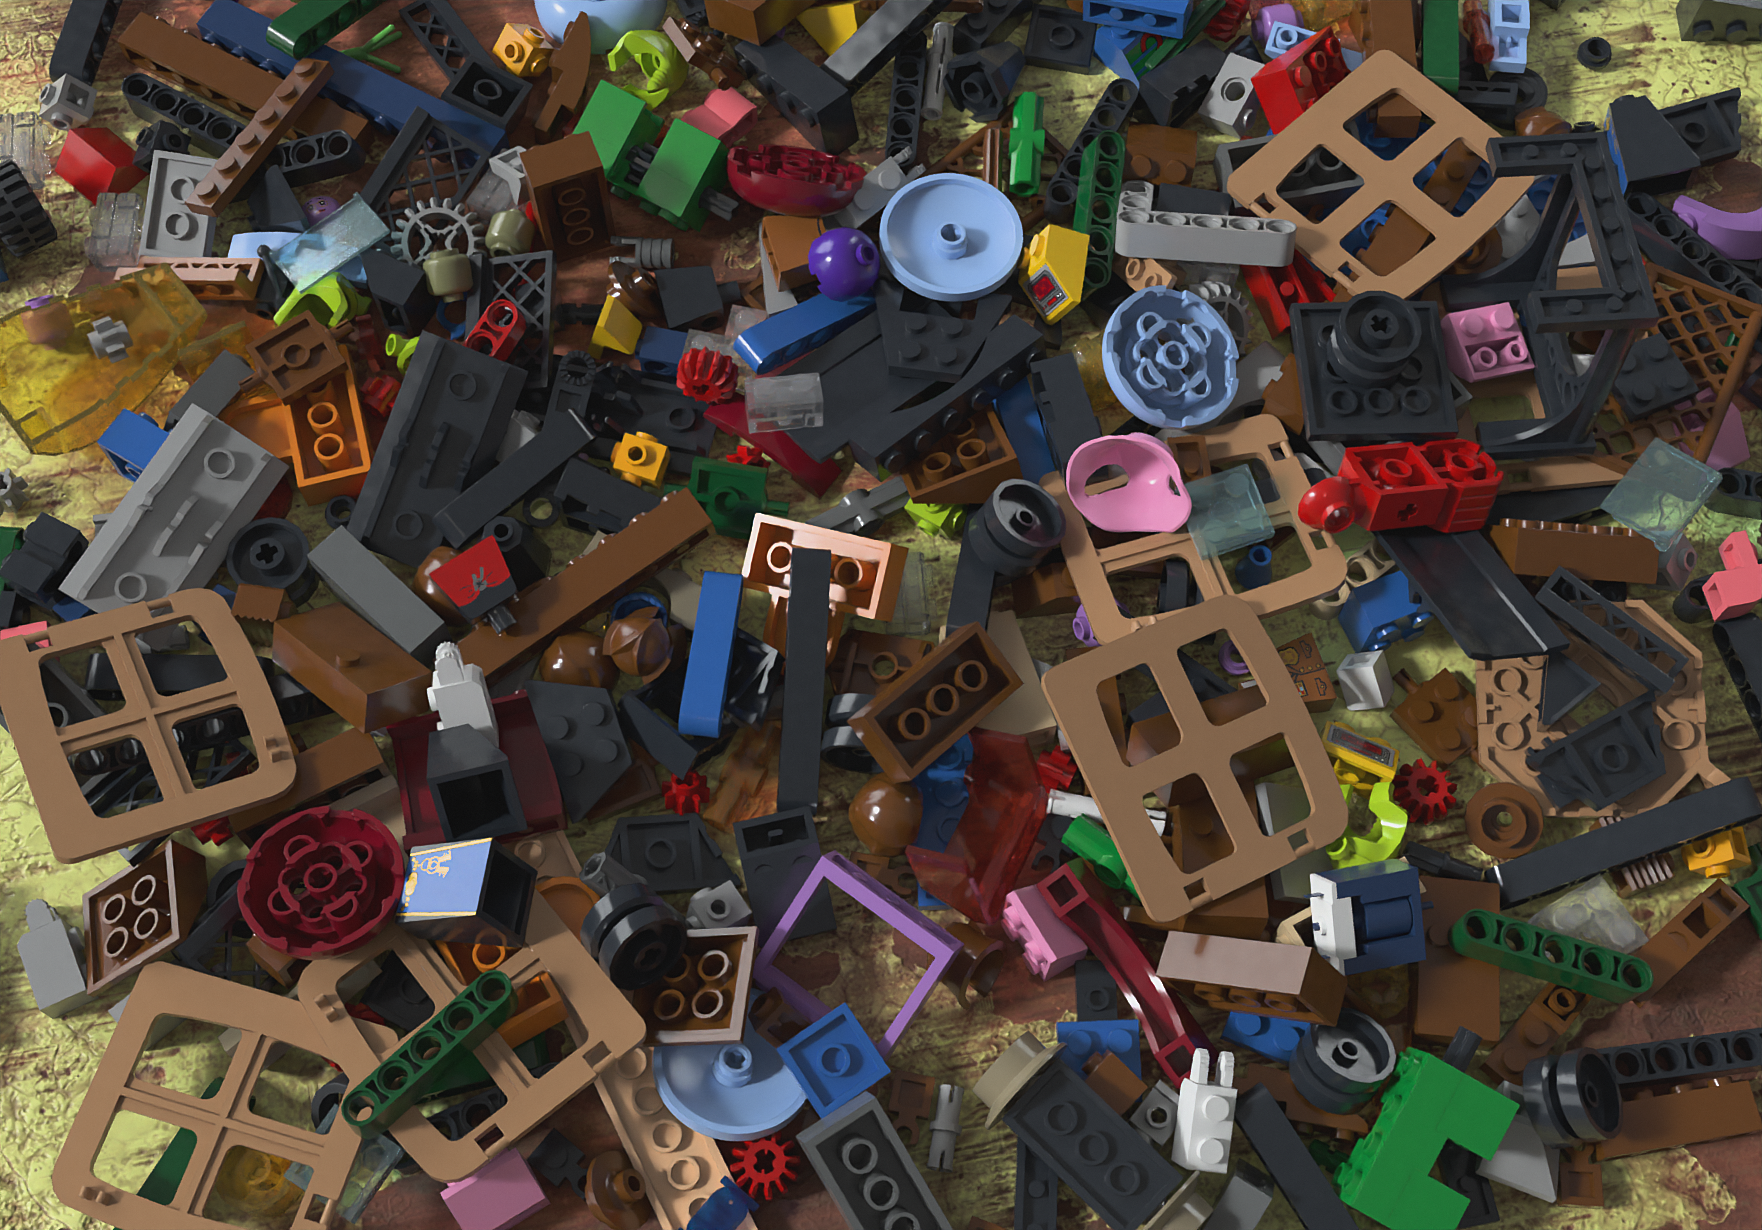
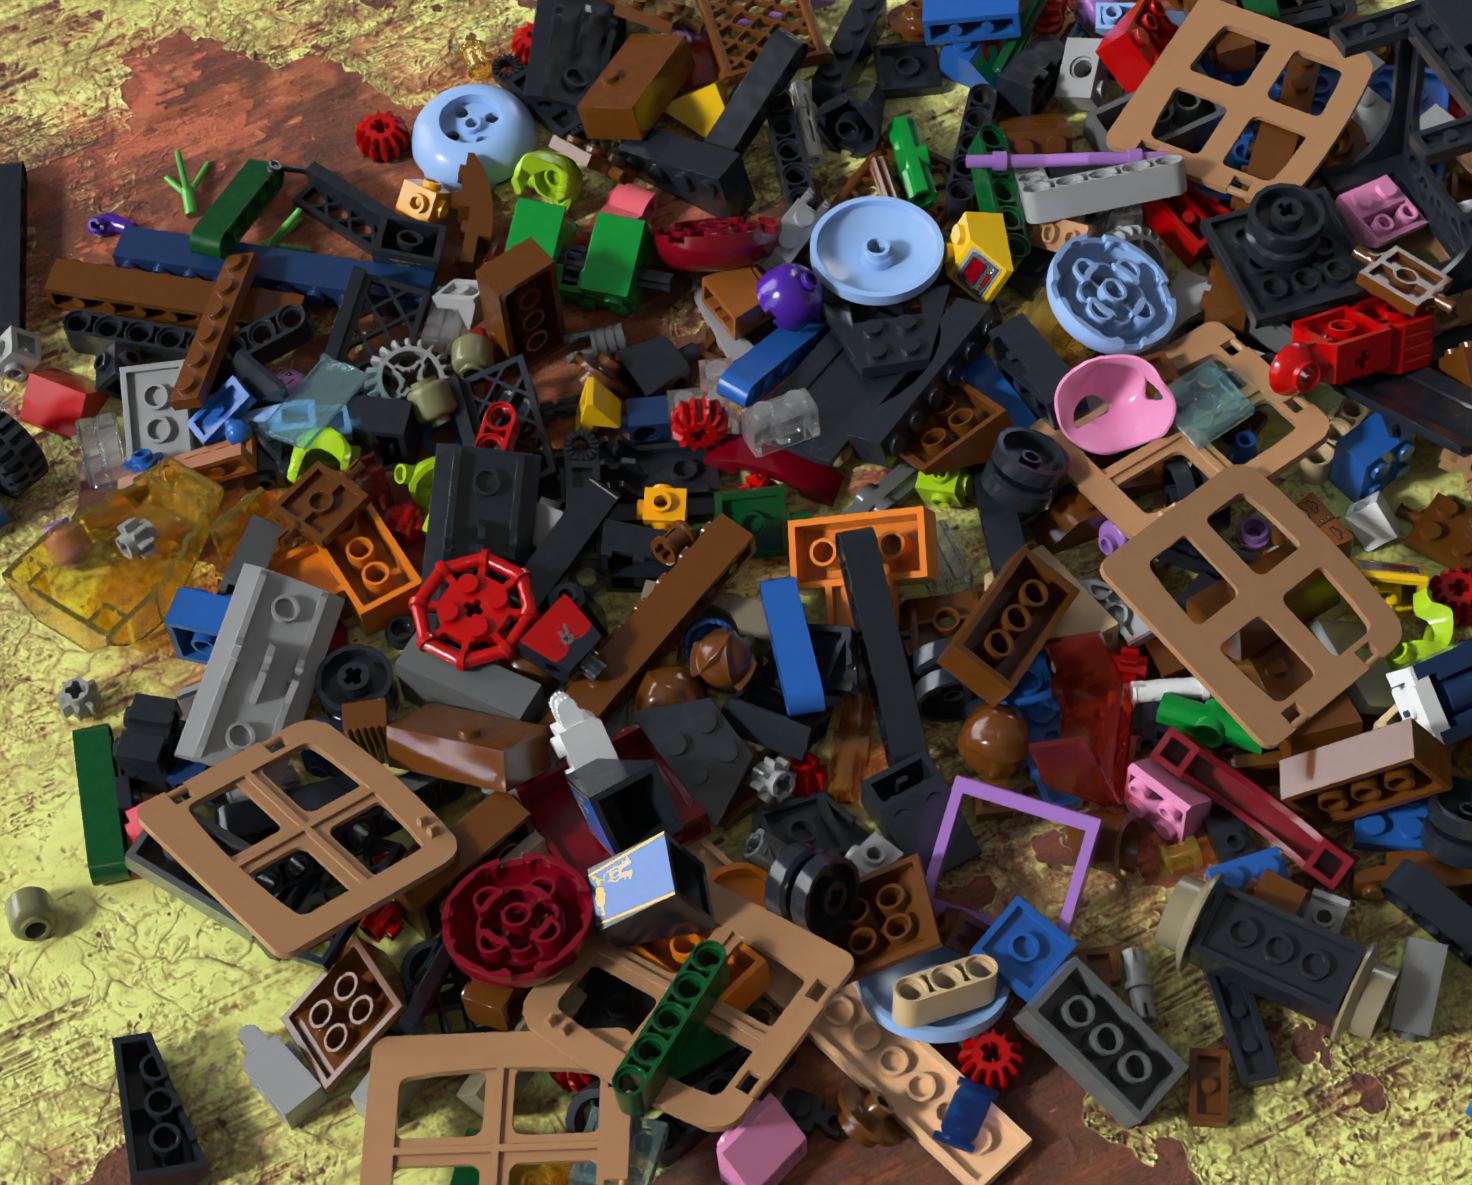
camera: 10 degrees left, 10 degrees down
white hinge [1171,1048,1237,1174] -> none
none -> blue plate [123,449,164,474]
none -> blue plate [186,375,257,446]
none -> red plate [408,548,541,672]
none -> reddish brown bush [651,520,697,565]
none -> light grey gear [750,756,797,803]
none -> tan beam [891,954,998,1028]
none -> medium lavender bar [966,148,1169,171]
none -> clear yellow bush [1155,835,1203,878]
none -> reddish brown plate [1352,244,1459,317]

